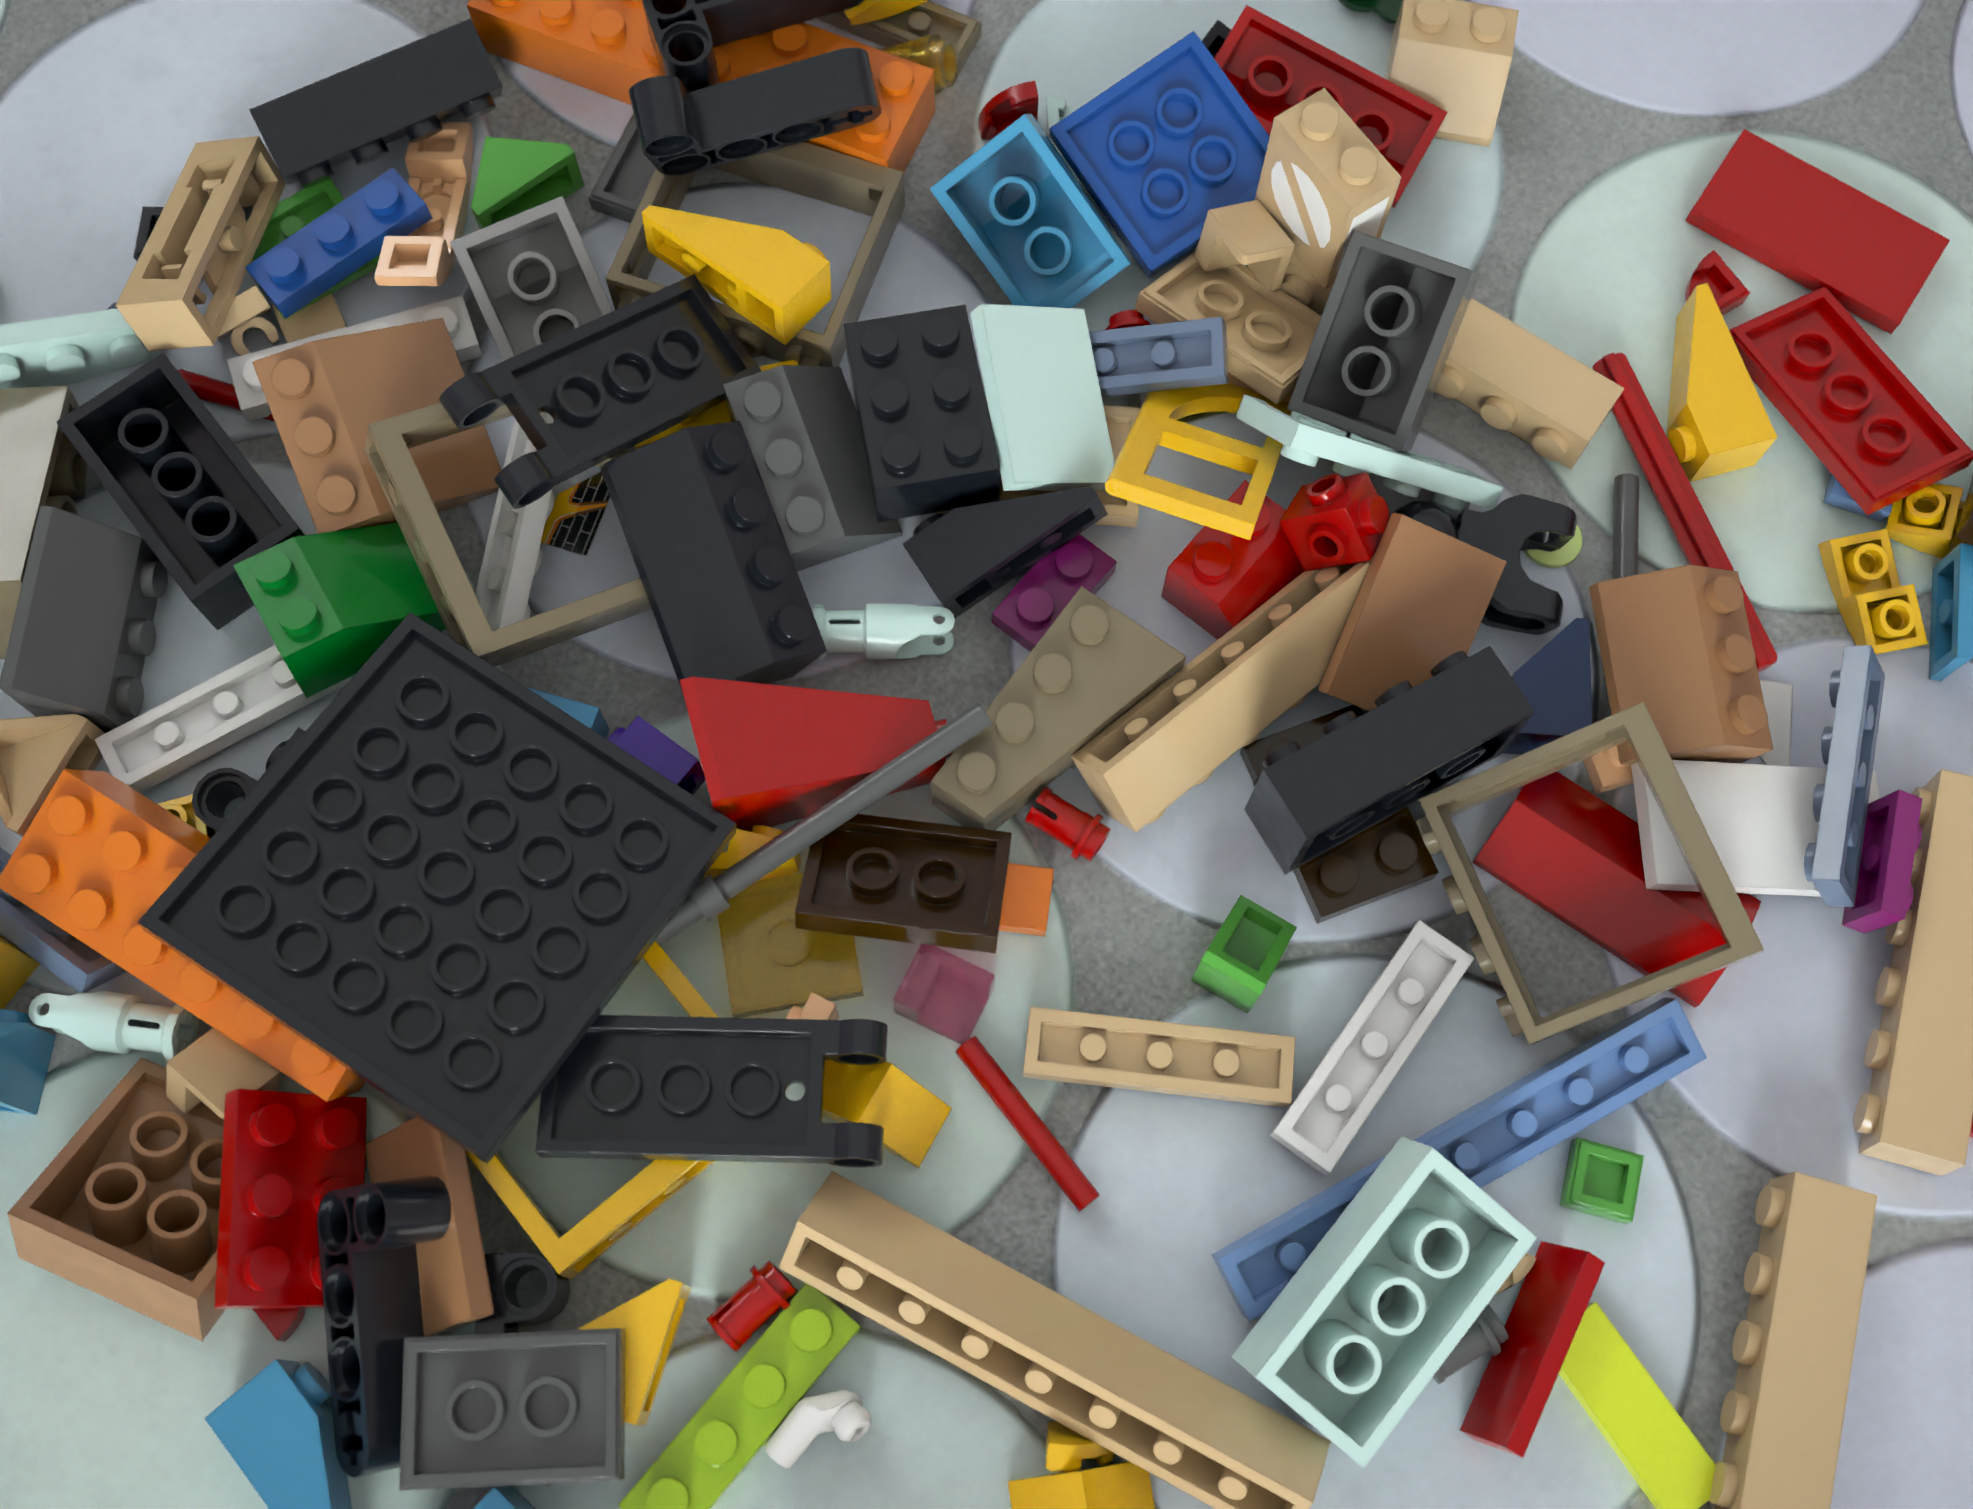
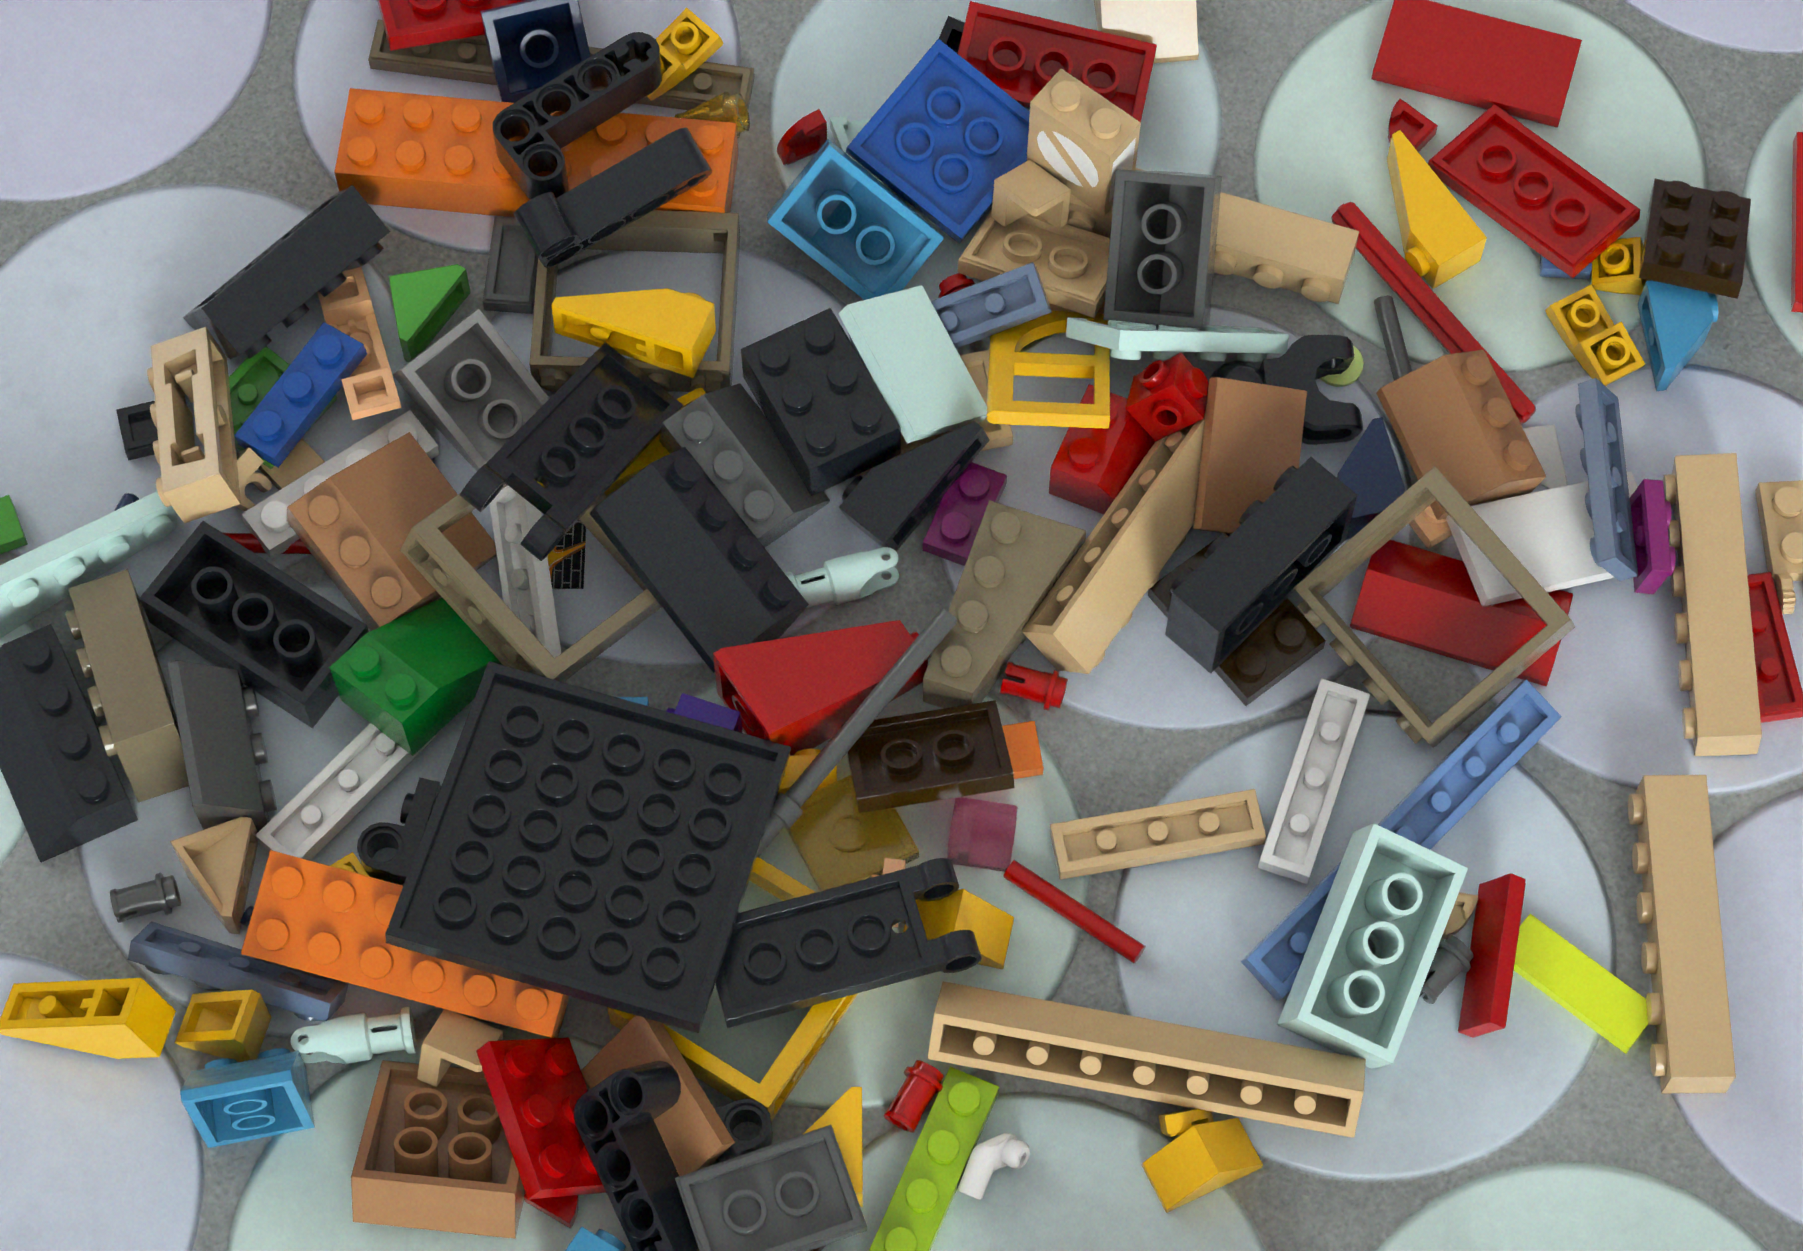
camera: 15 degrees left, 5 degrees down
bright green slope [1191,895,1297,1014] -> none
bright green tile [1559,1137,1644,1224] -> none

